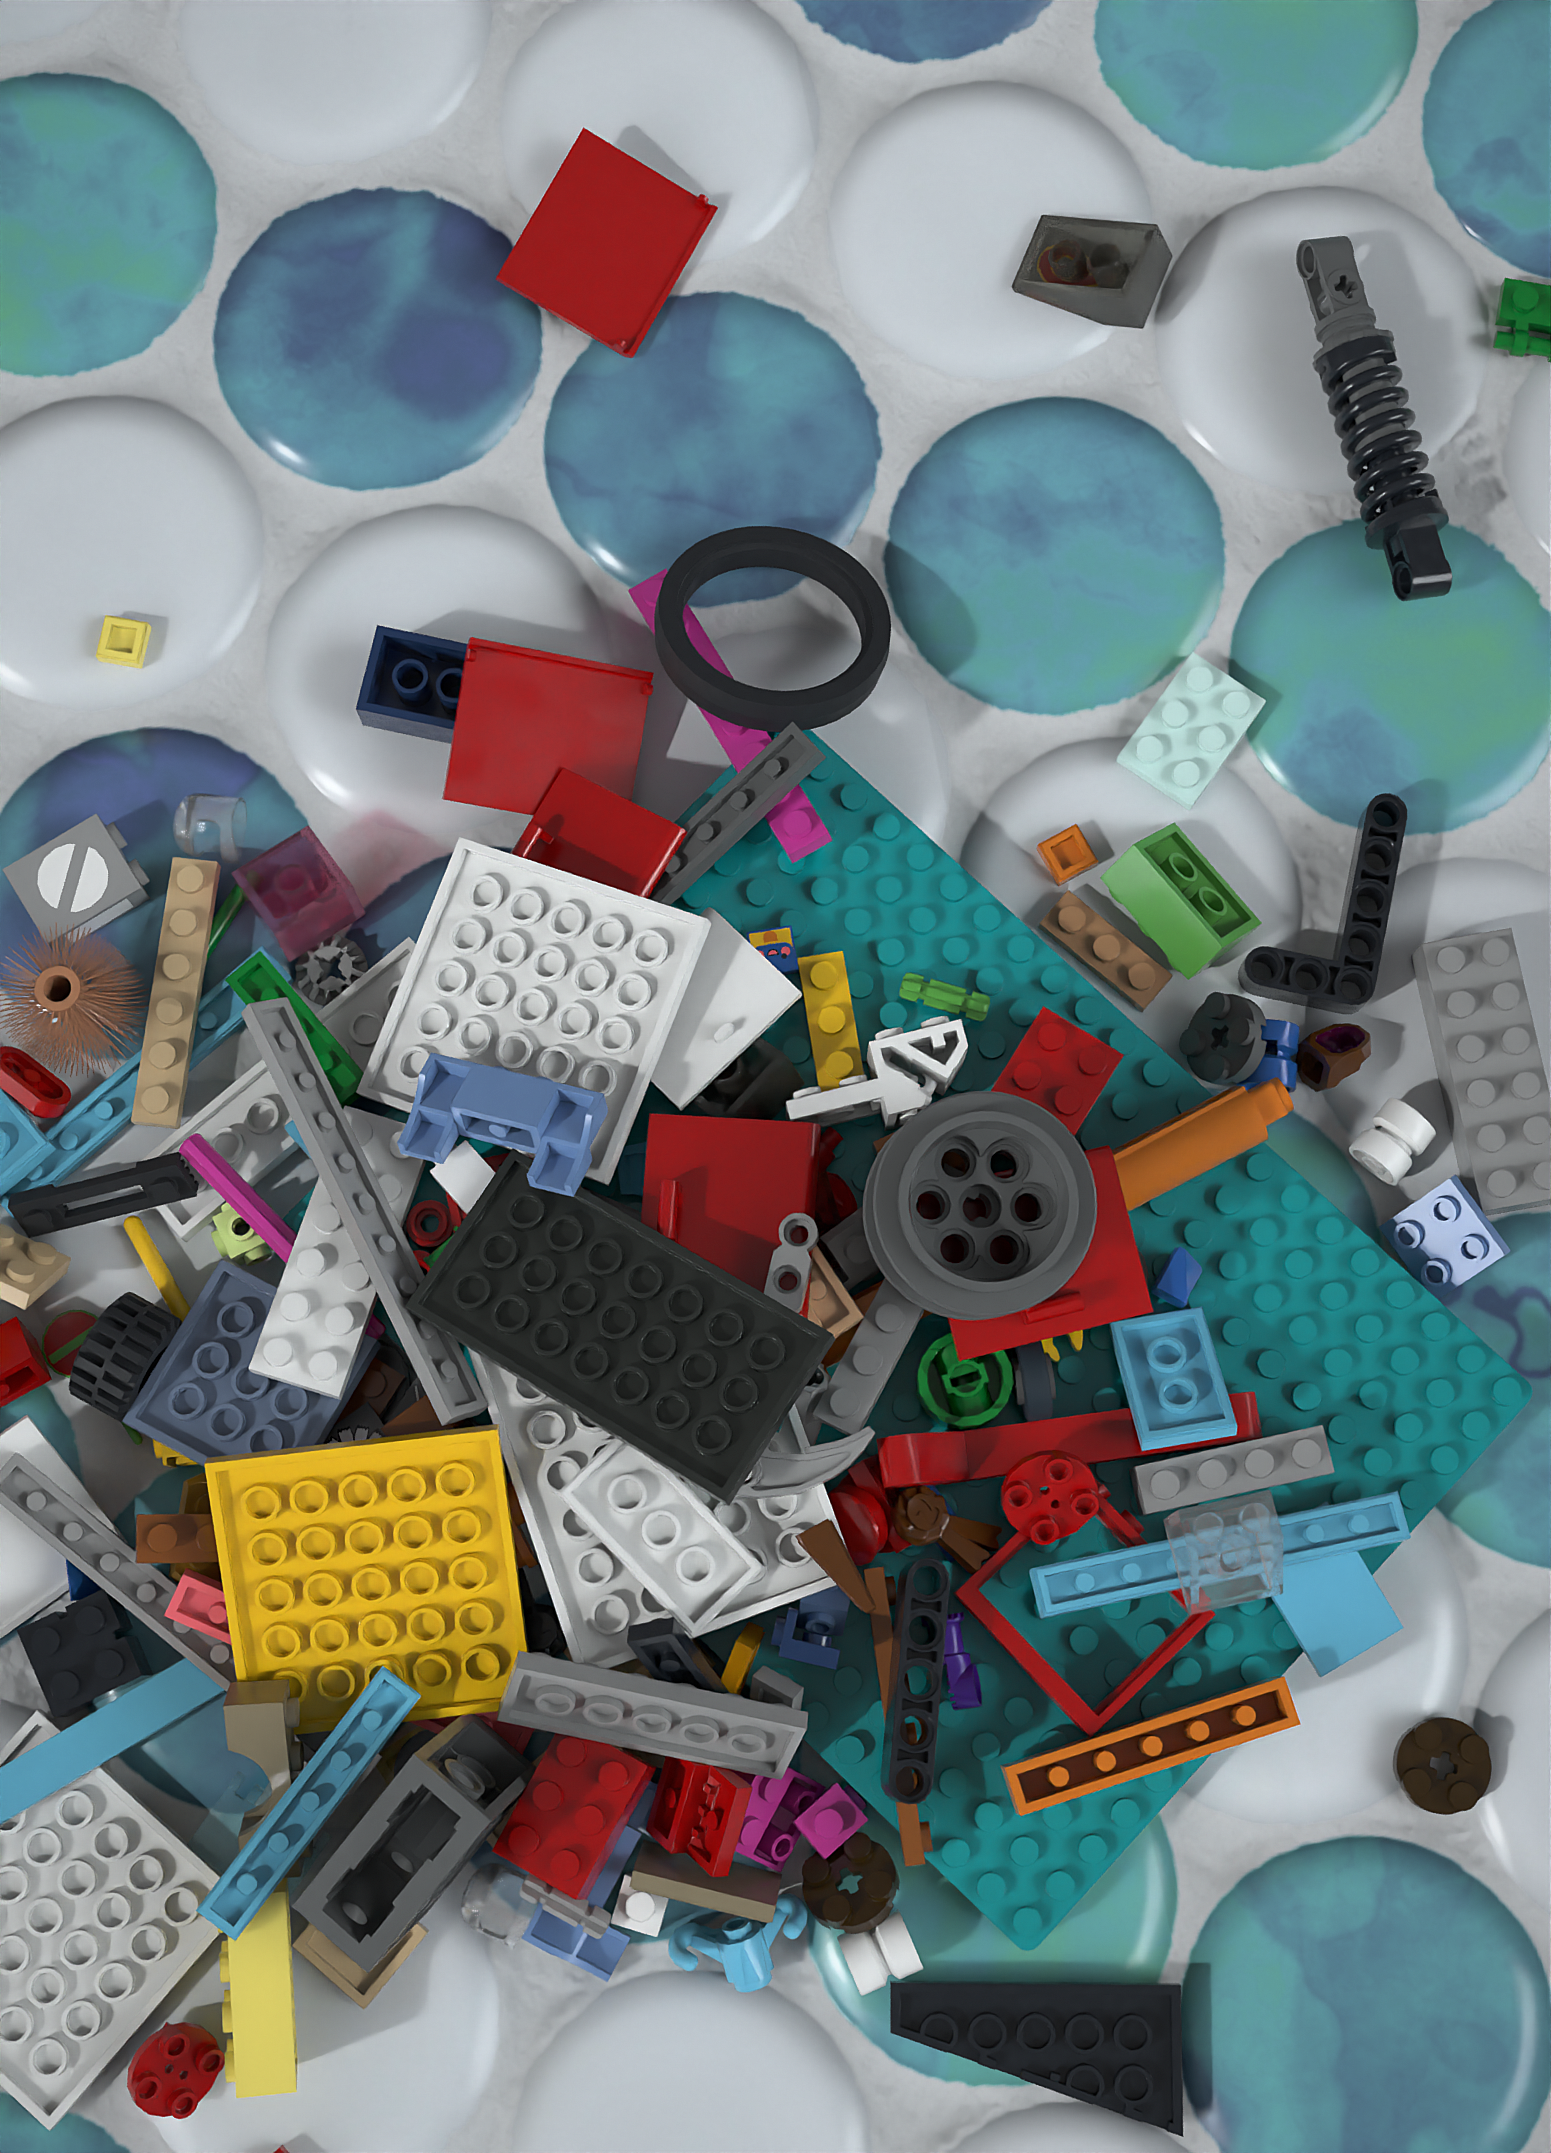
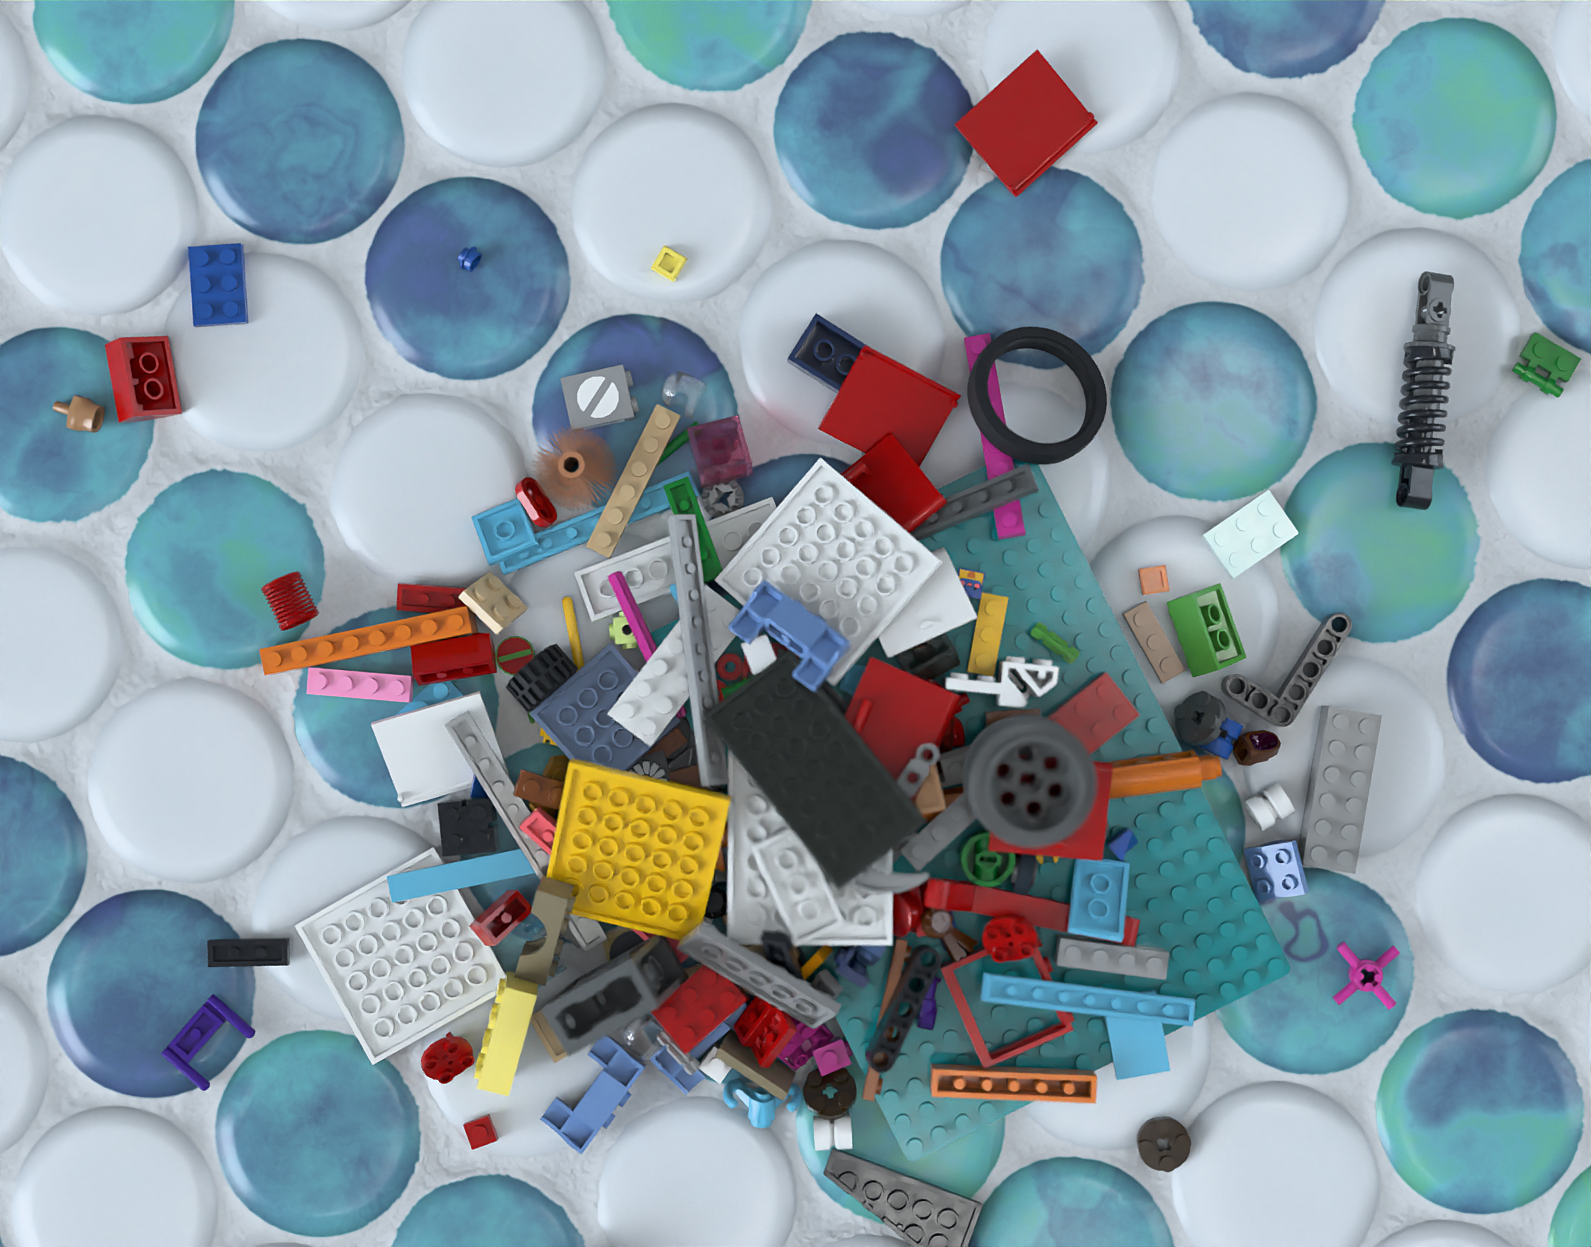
camera: 25 degrees right, 10 degrees up
black container [8,1152,199,1238] -> none
medium azure tile [196,1666,421,1941] -> none
reddish brown slope [795,1519,876,1614] -> none
clear smoke slope [1011,215,1173,329] -> none
clear slope [1163,1490,1284,1615] -> none
none -> red brick [469,890,532,946]
none -> medium blue bracket [540,1035,646,1155]

